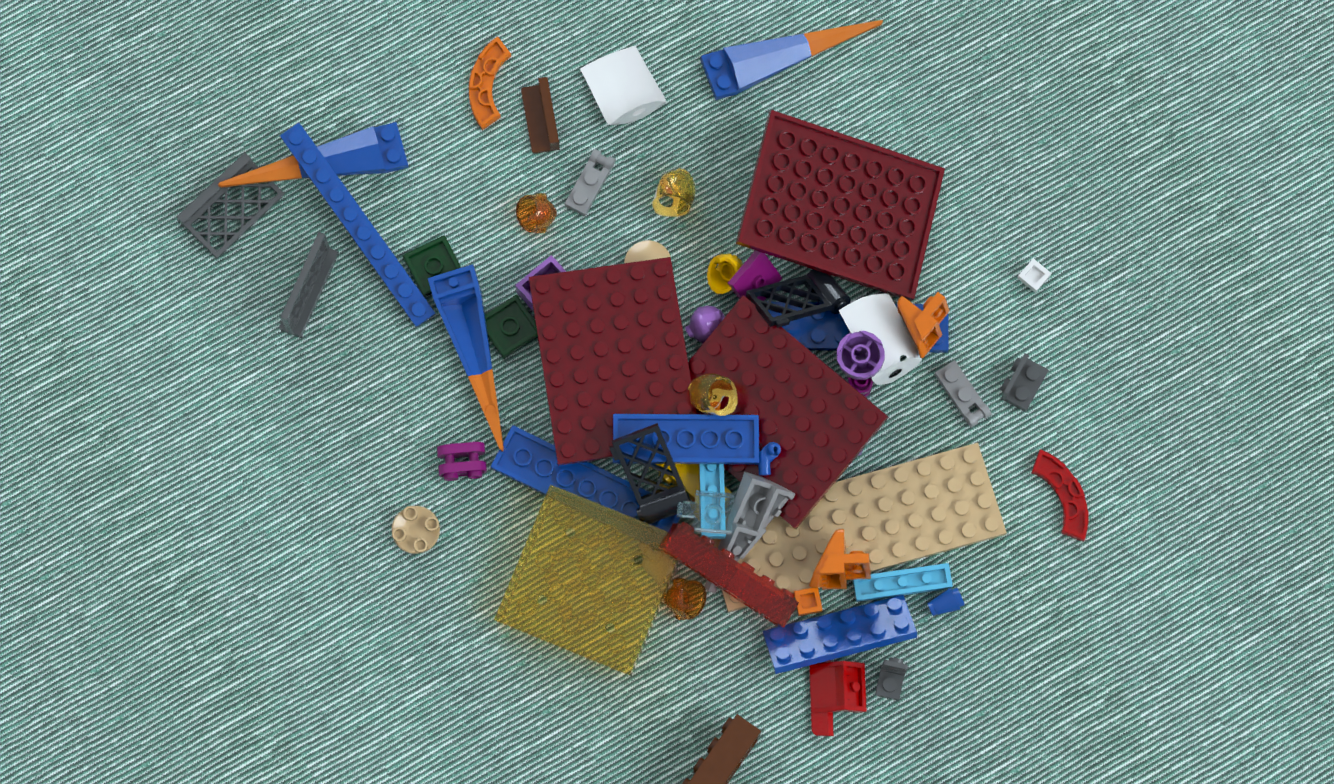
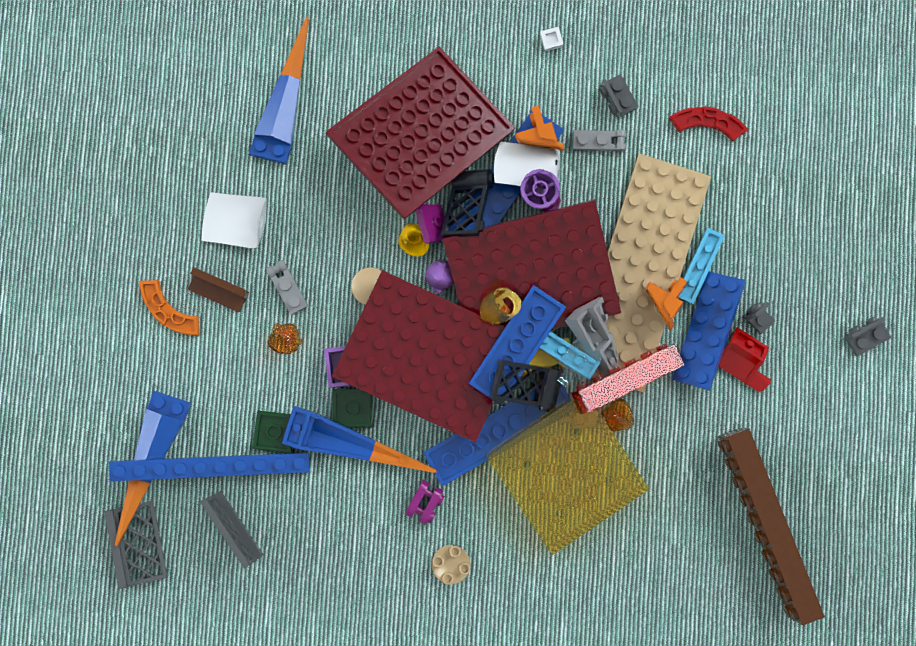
camera: 55 degrees left, 10 degrees up
clear yellow piece [652,168,696,217] -> none
blue arm [758,442,781,476] -> none
orange plate [794,588,823,616] -> none
blue cone [927,587,965,616] -> none

